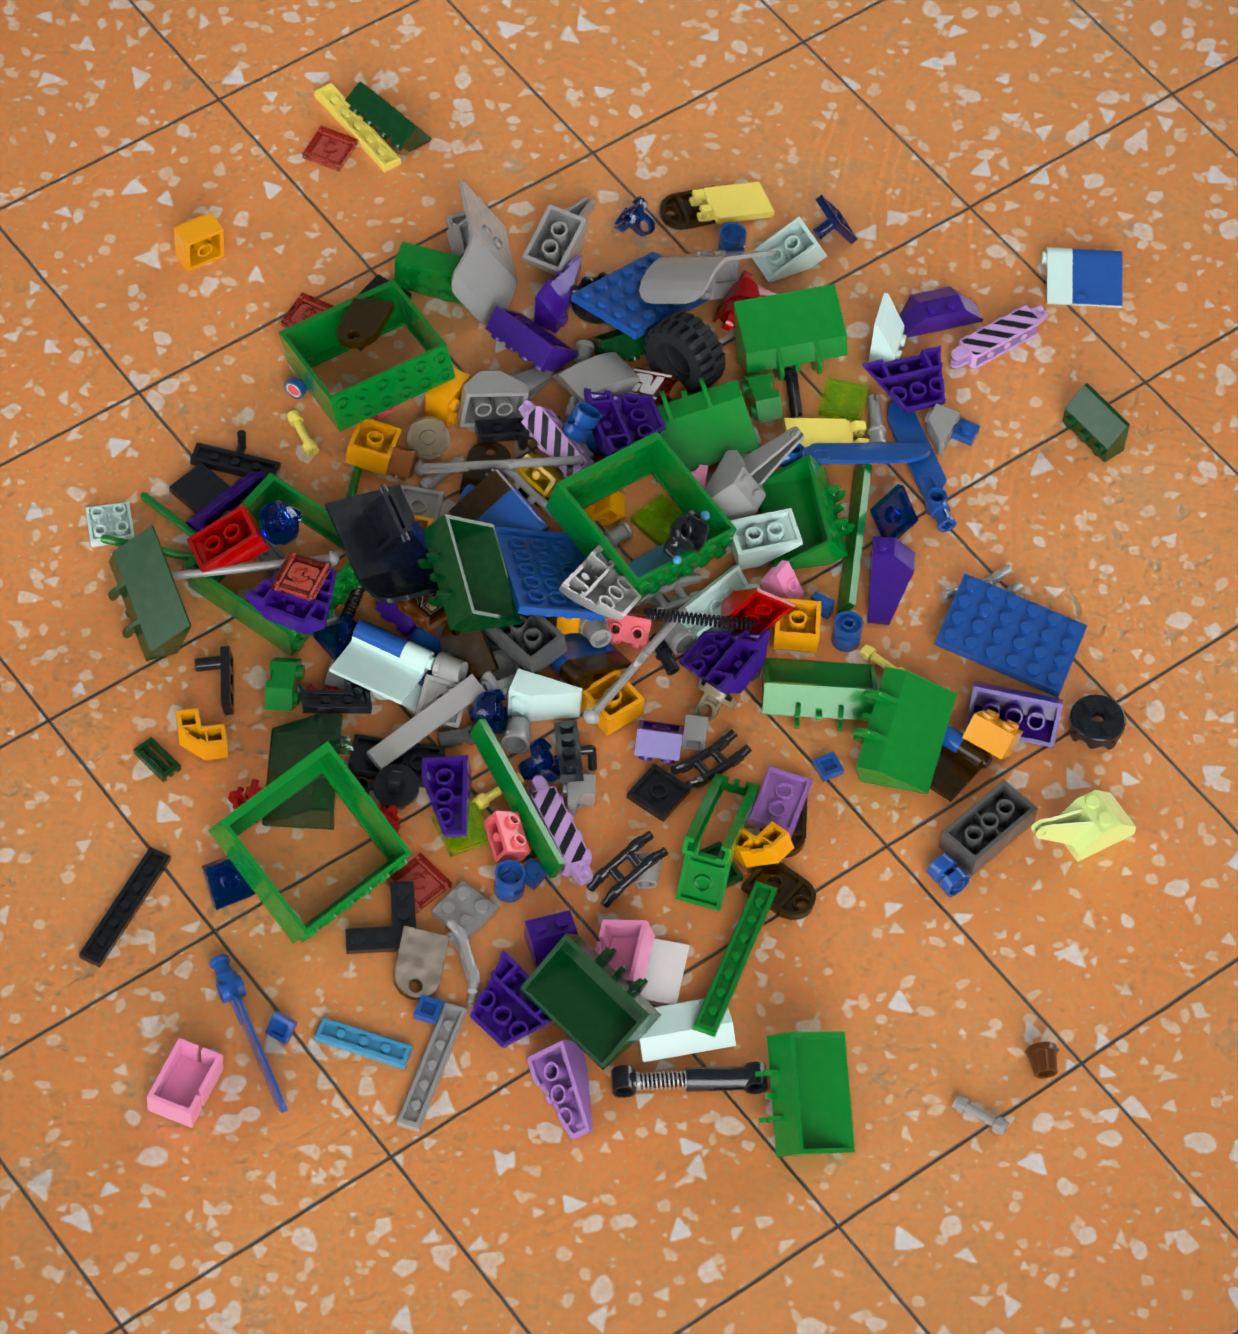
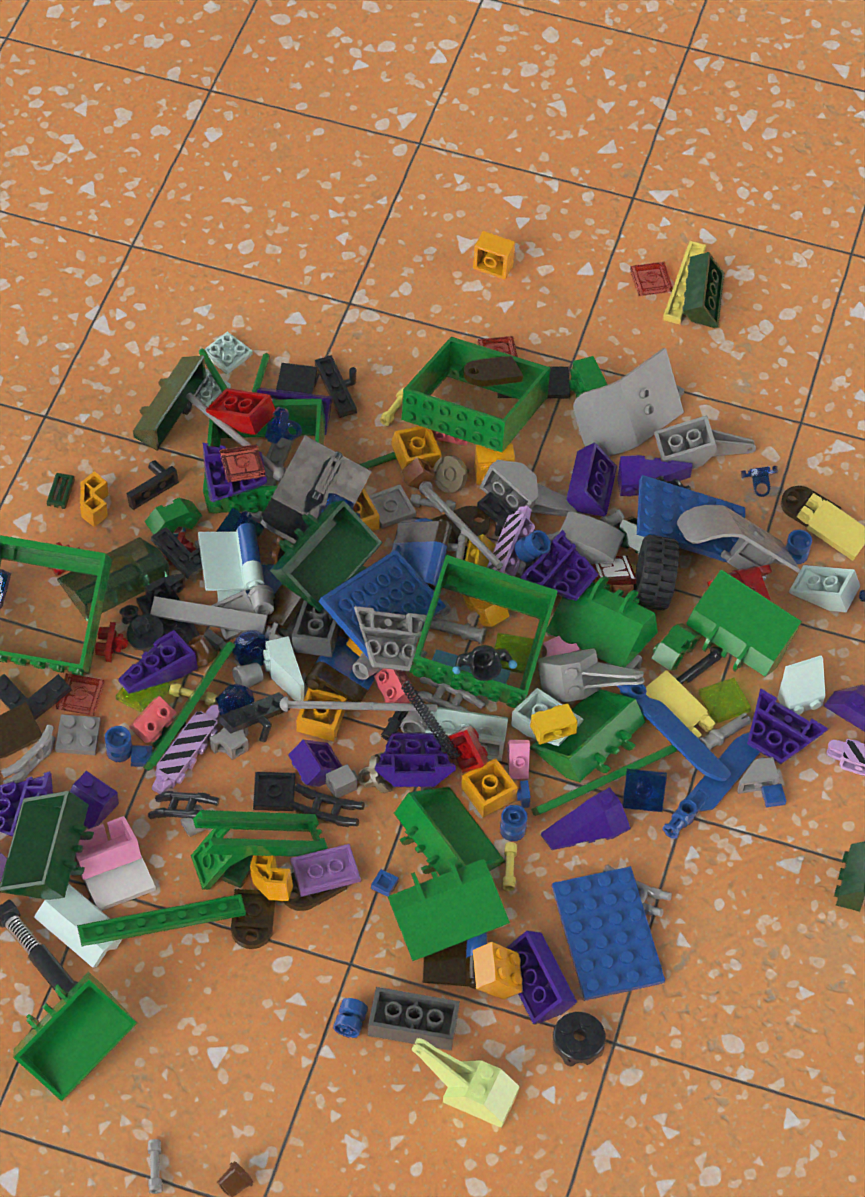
camera: 55 degrees right, 0 degrees up
none -> black slope [145,574,185,602]
none -> reddish brown piece [187,635,218,667]
none -> yellow brick [530,704,577,745]

